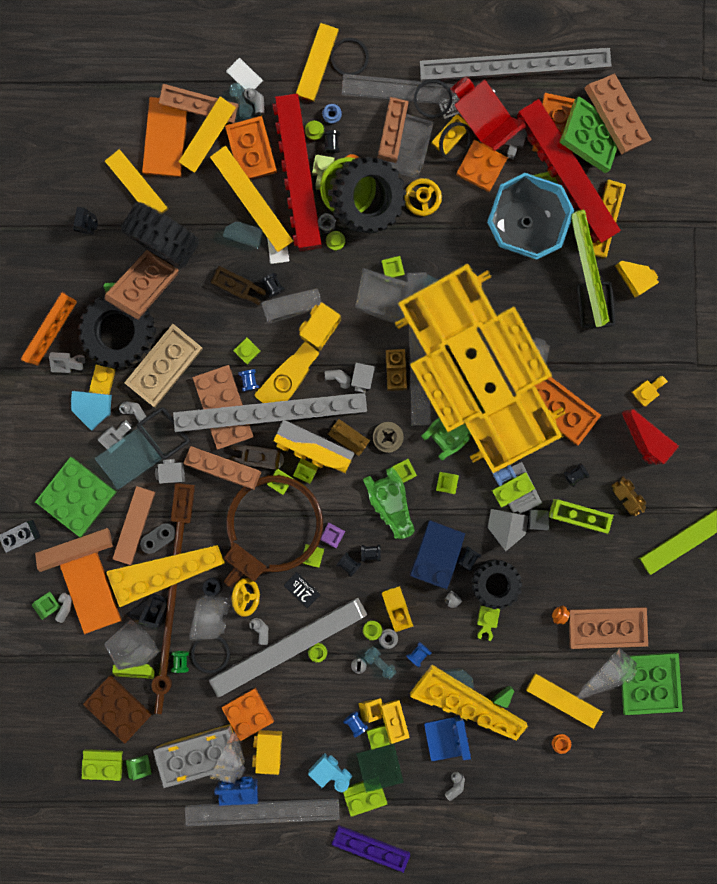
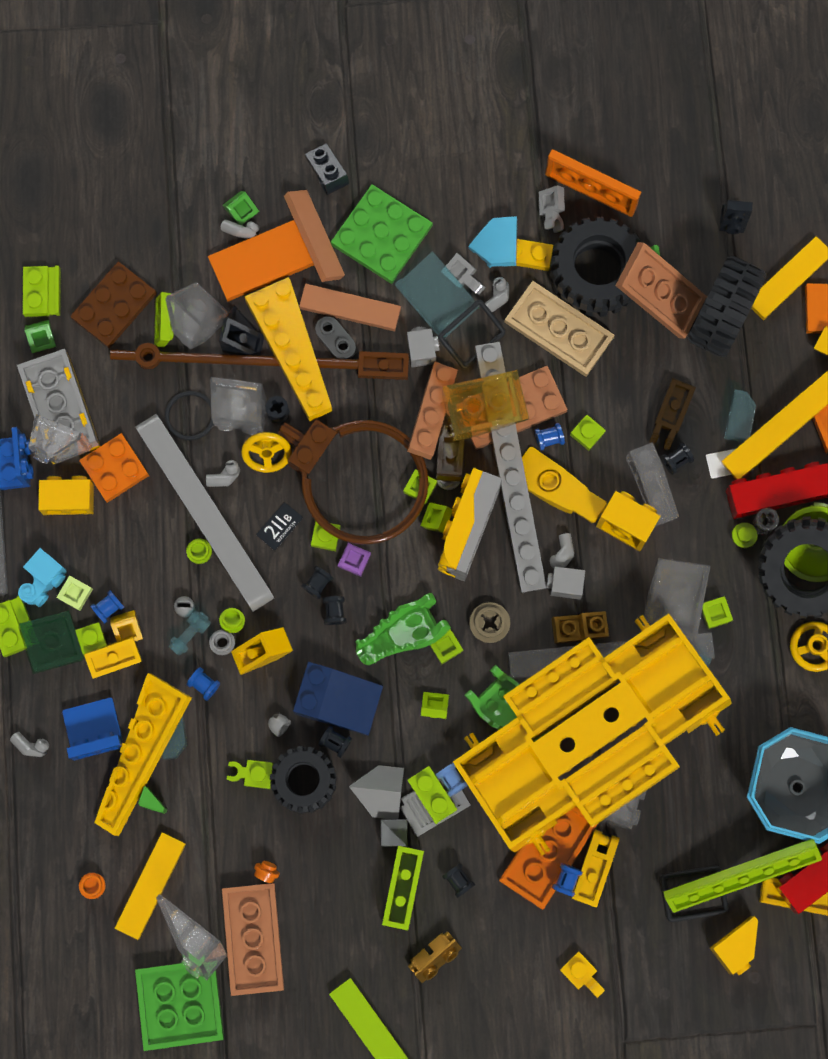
camera: 85 degrees right, 10 degrees down
green bush [171,651,189,673] -> none
pearl gold hinge [328,419,370,456] -> none
red slope [622,409,679,465] -> none
none -> yellowish green plate [56,576,93,611]
none -> clear yellow slope [442,370,529,442]
none -> blue bush [552,863,583,897]
none -> yellow plate [571,829,620,908]

